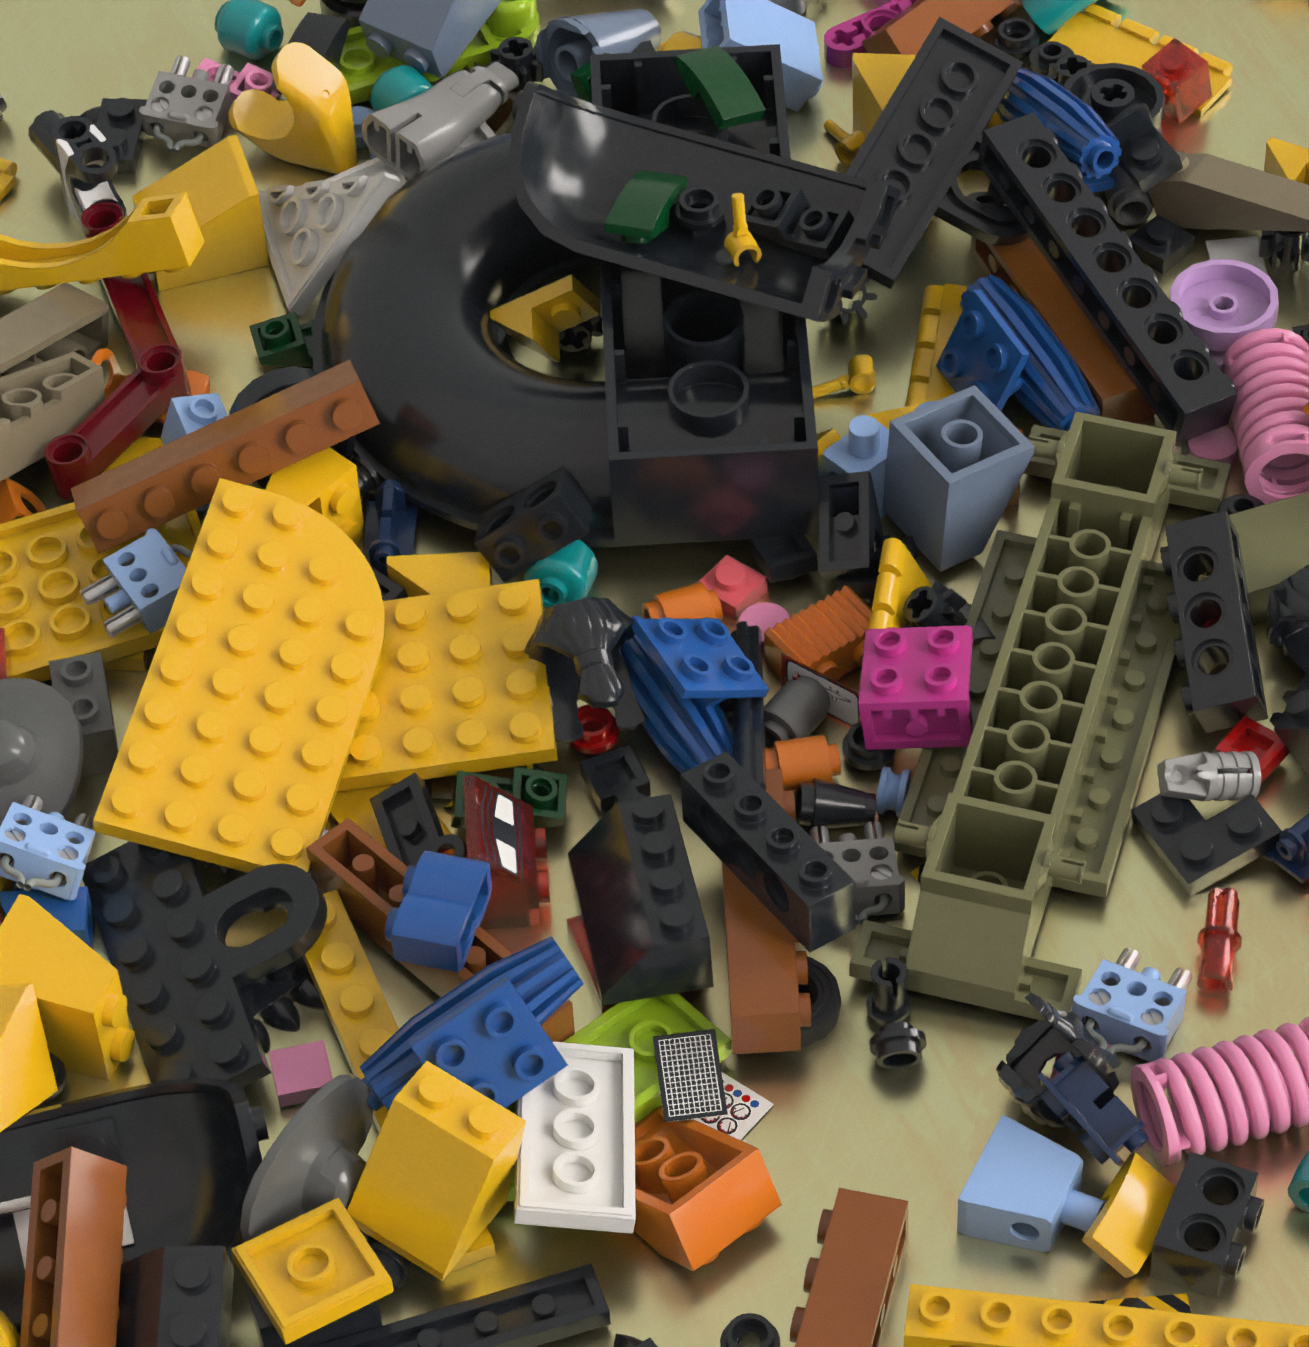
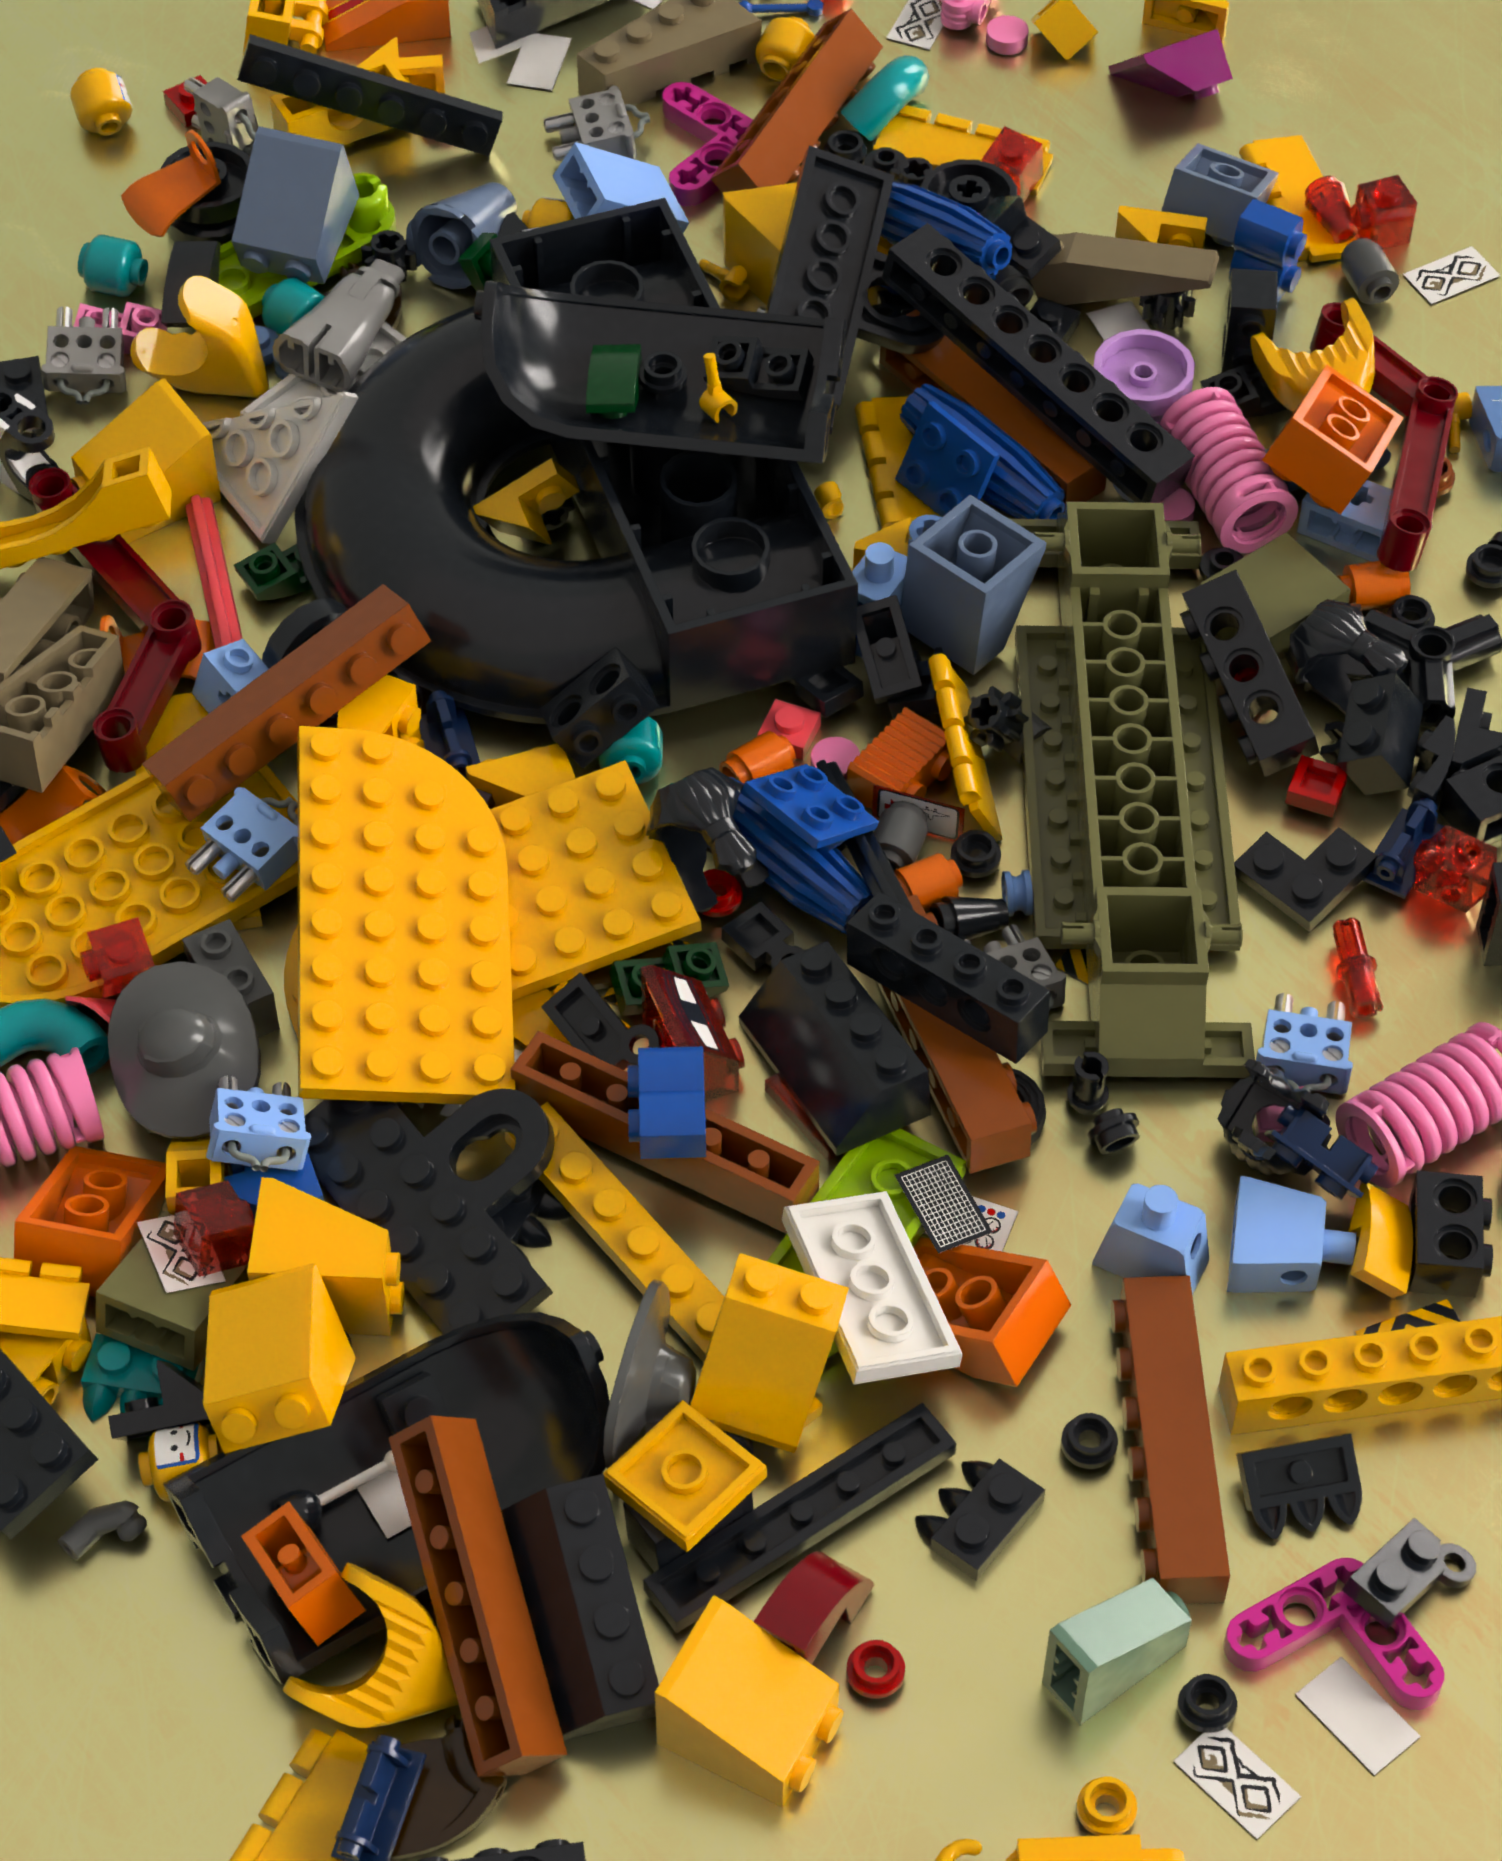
camera: 20 degrees left, 5 degrees up
bright pink tile [268,1040,333,1108] -> none
blue plate [360,936,584,1111] -> none
dark green slope [674,46,766,130] -> none
dark pink bracket [858,625,974,750] -> none
light grey hinge [1157,751,1261,801] -> none
none -> coral axle [185,494,243,649]
none -> light blue torso [1092,1184,1209,1295]

